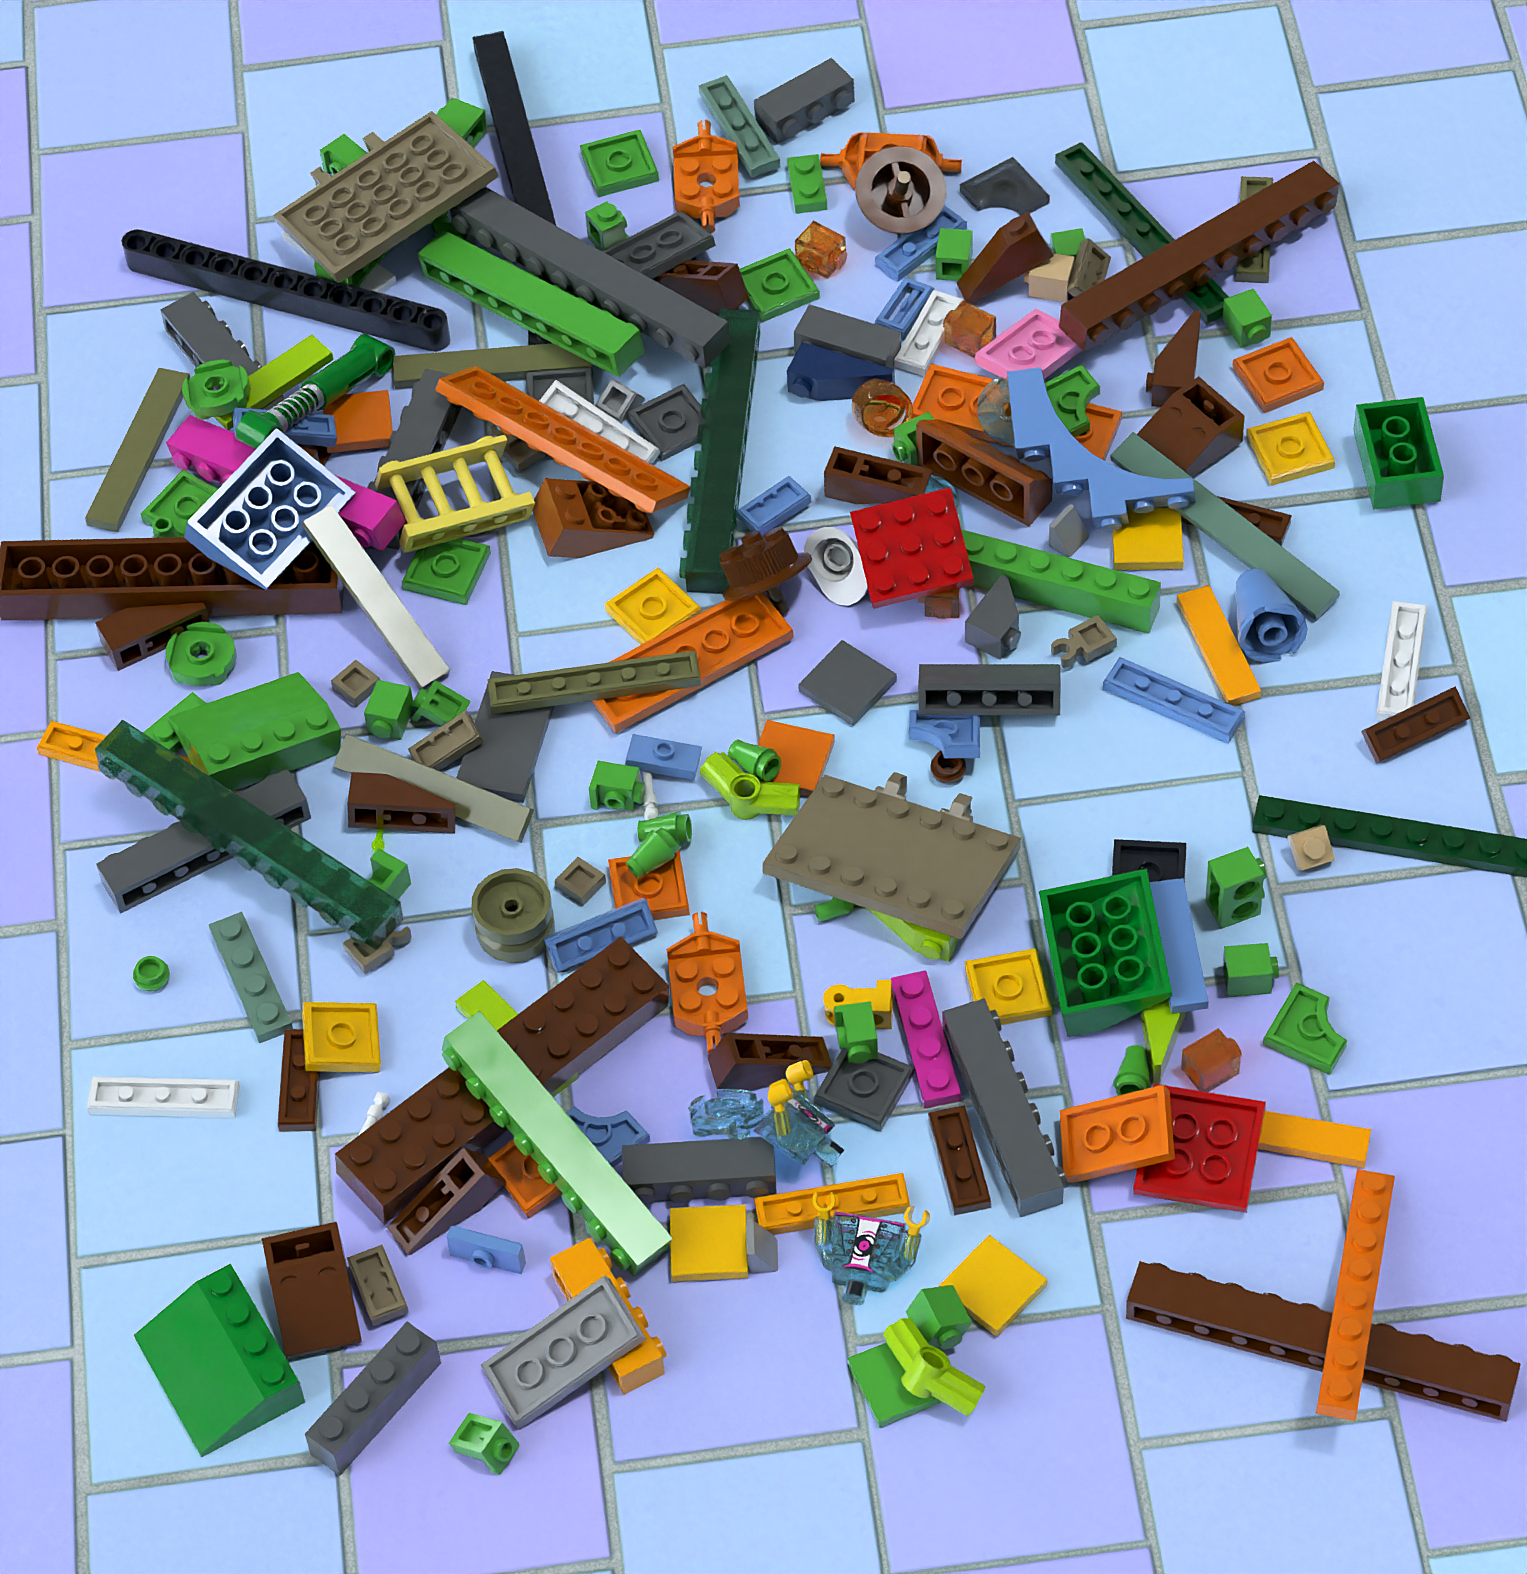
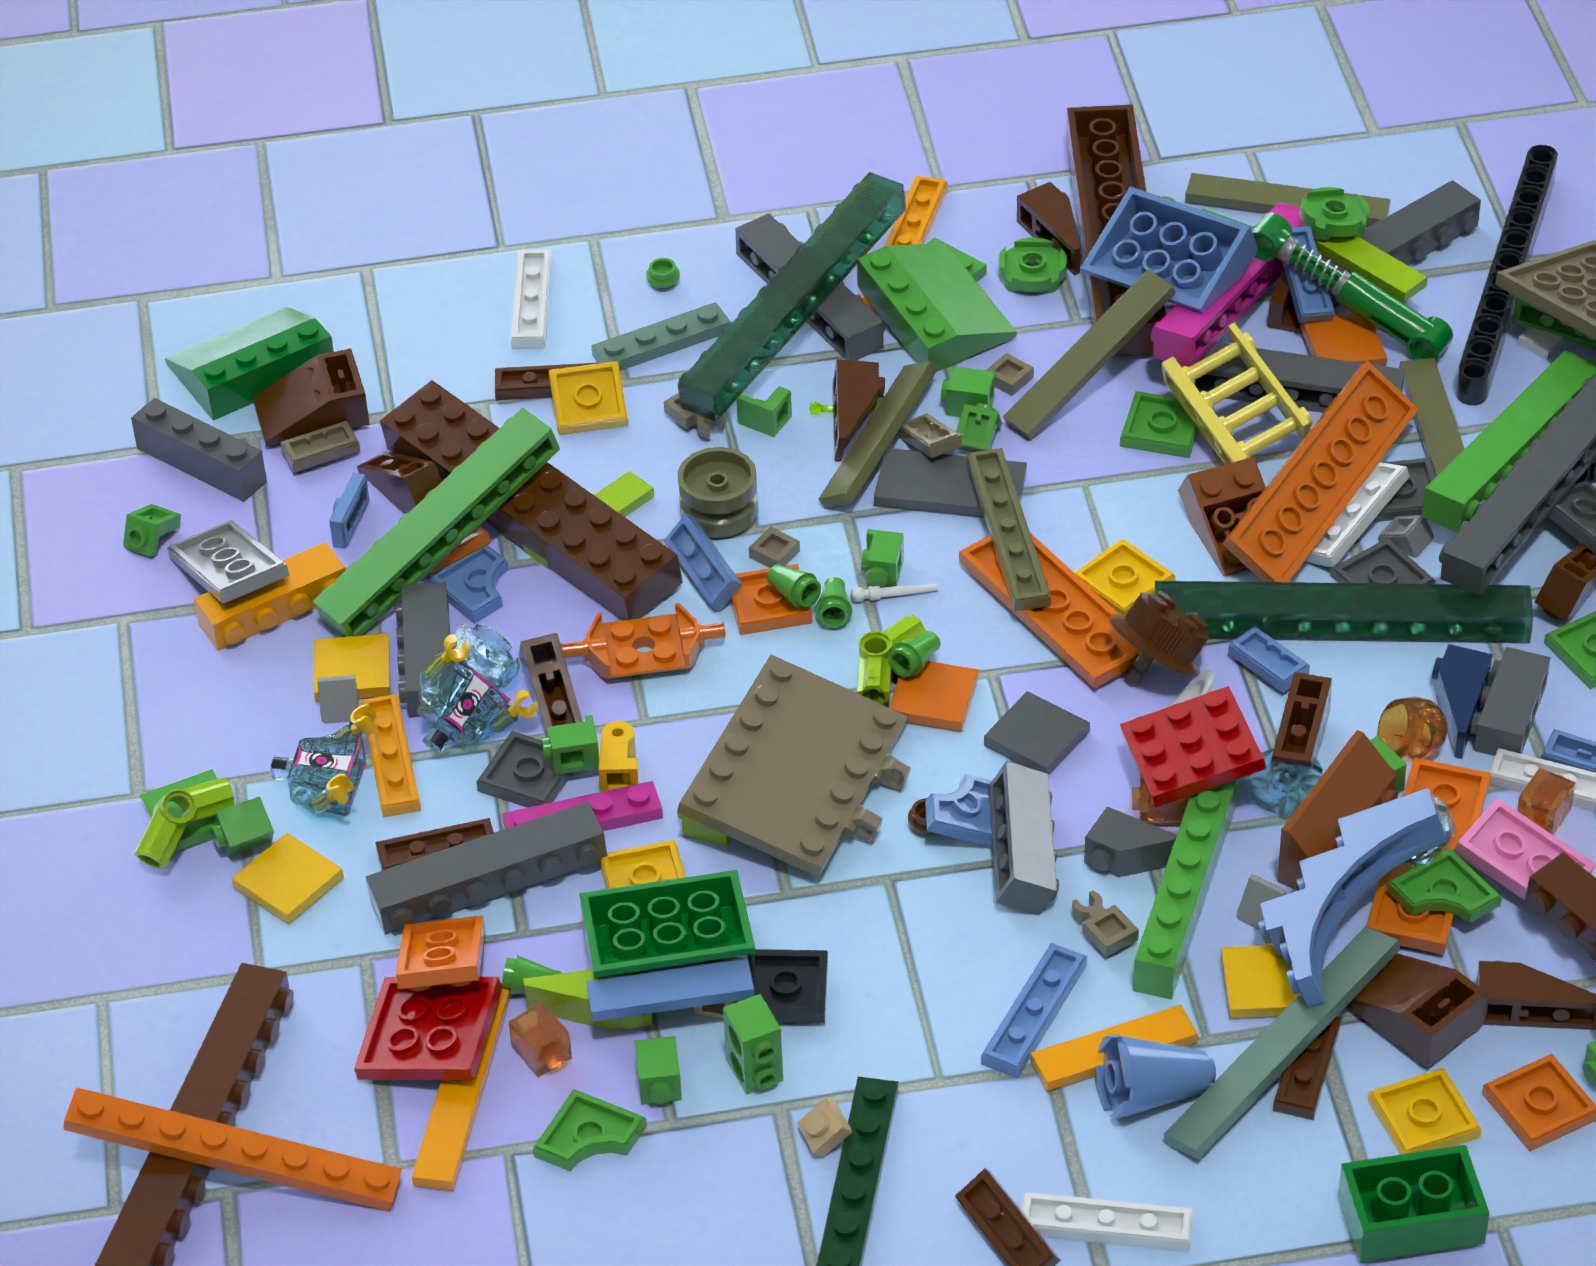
camera: 85 degrees right, 10 degrees down
medium blue plate [625,734,702,780] -> none

